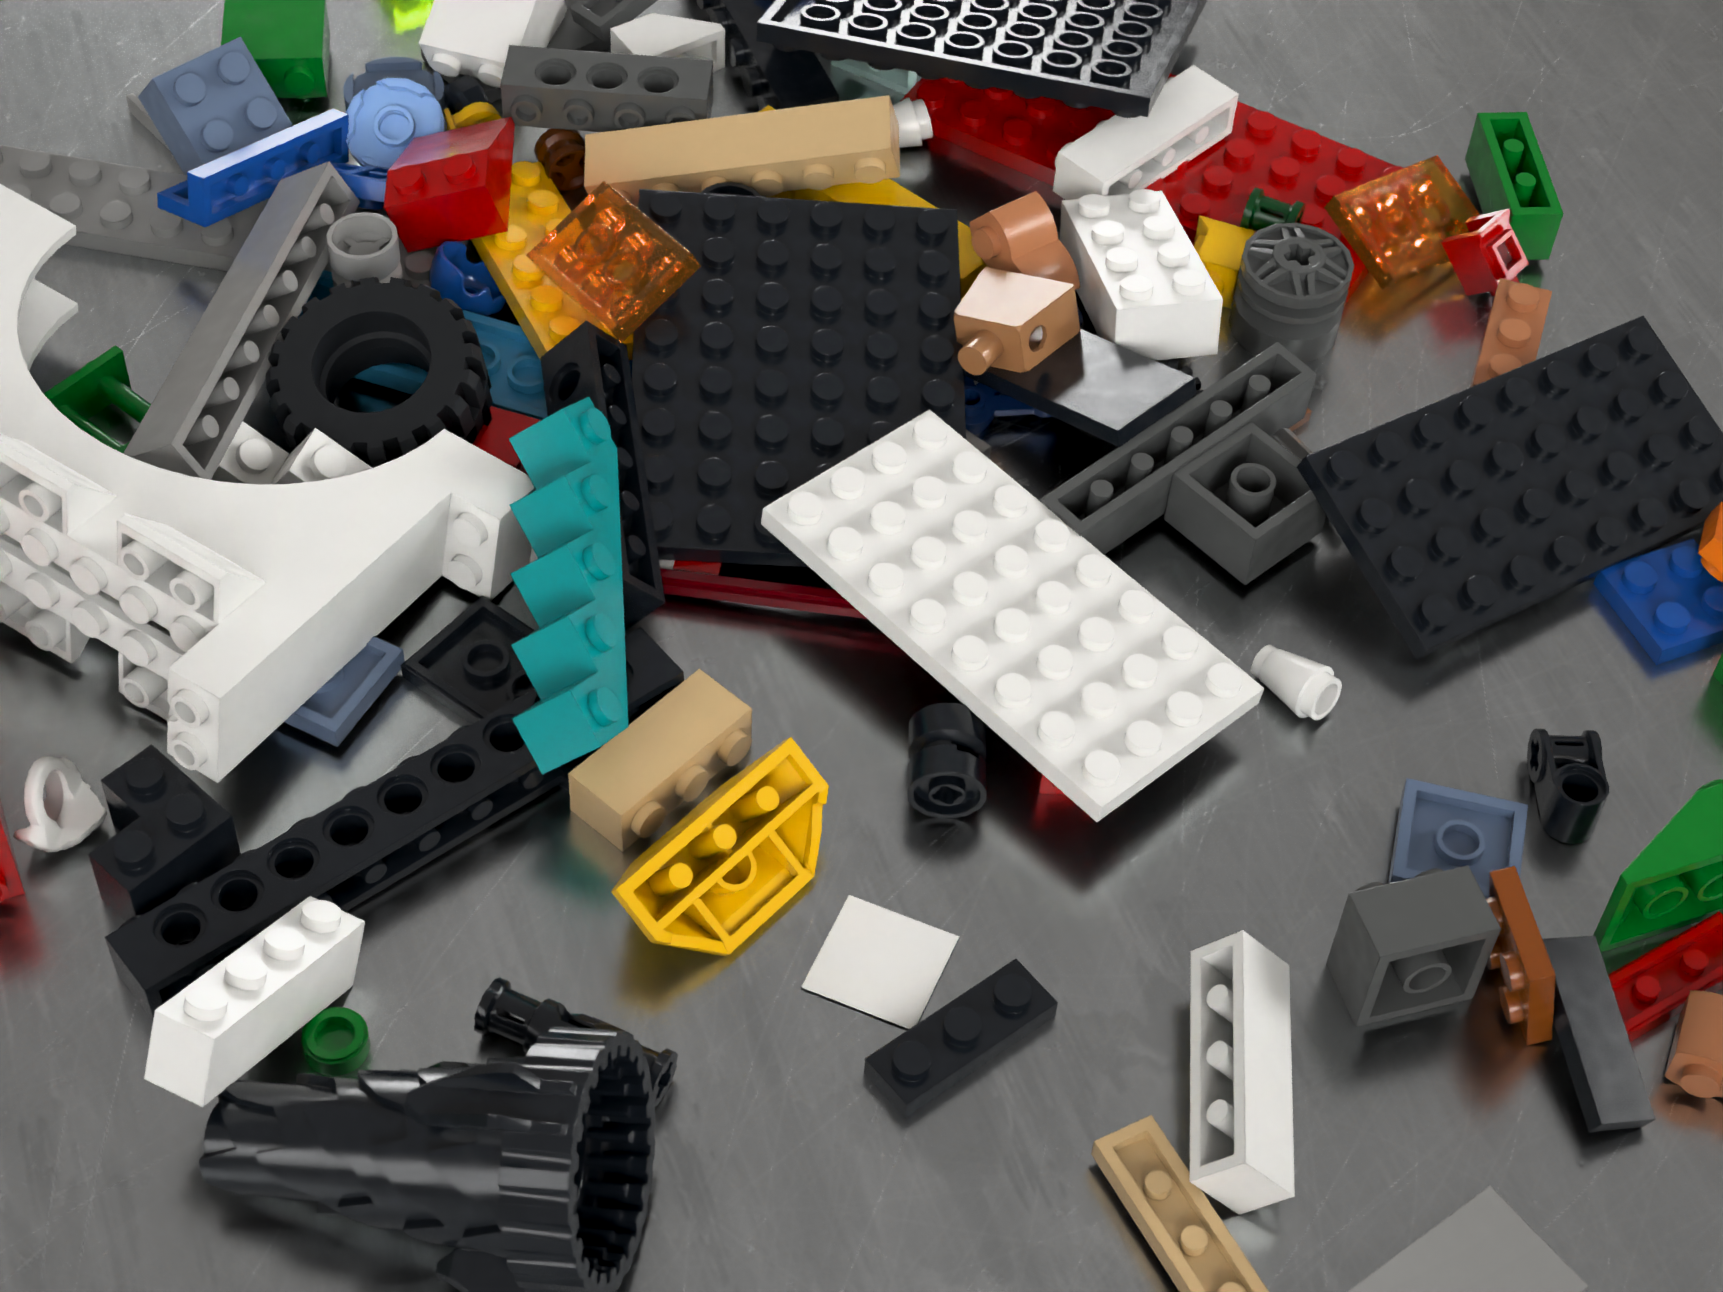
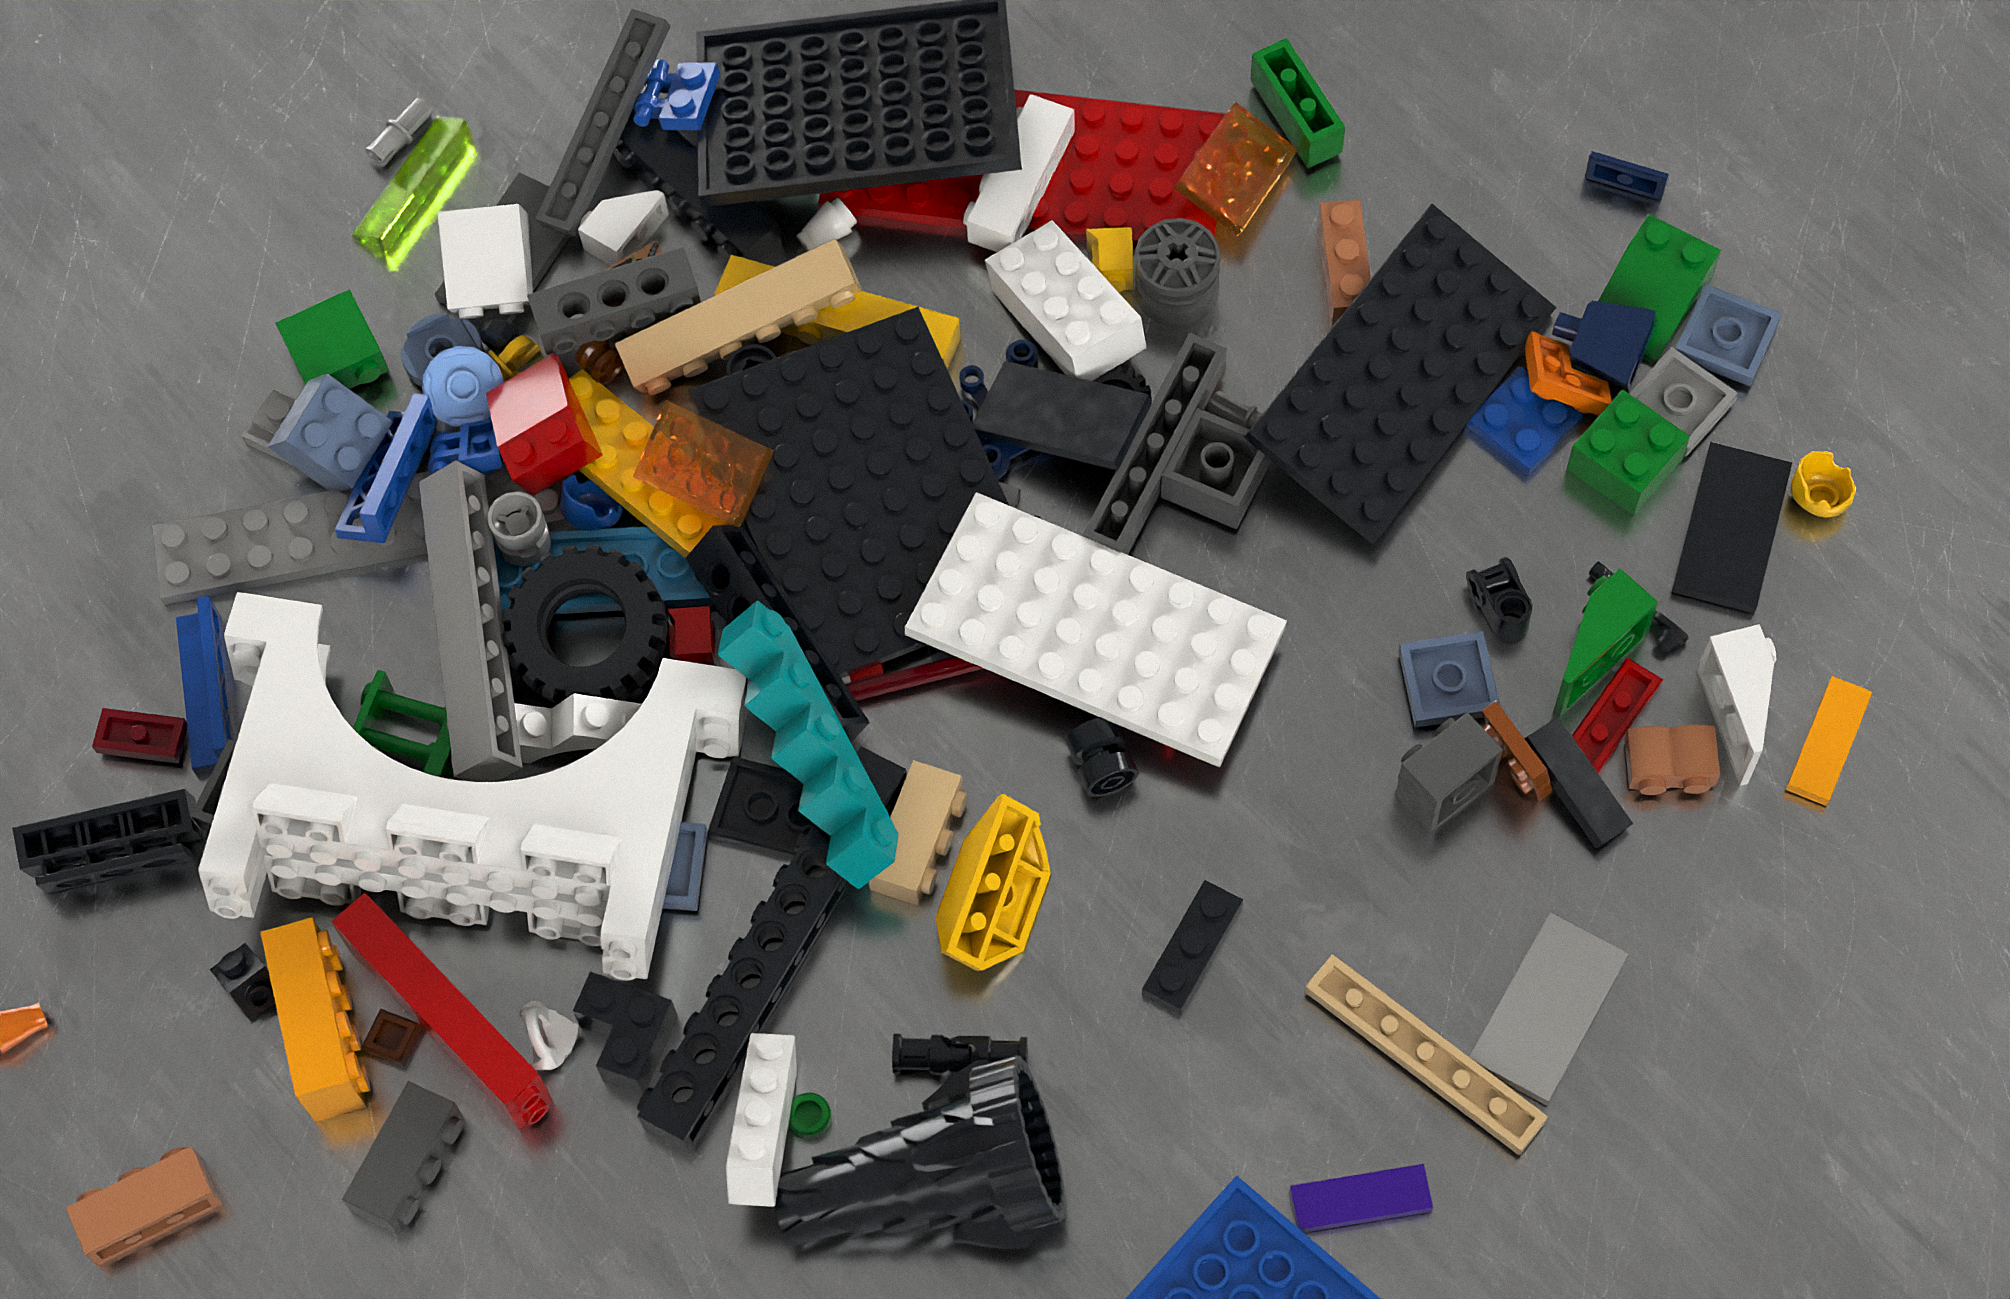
camera: 15 degrees left, 15 degrees up
white sticker [801,895,959,1029] -> none
medium nougat torso [953,267,1080,375] -> none
nougat brick [969,191,1080,290] -> none
white brick [1190,930,1295,1215] -> none
dark green bush [1240,187,1306,231] -> none
white cone [1251,645,1342,720] -> none
red window [1441,208,1529,296] -> none

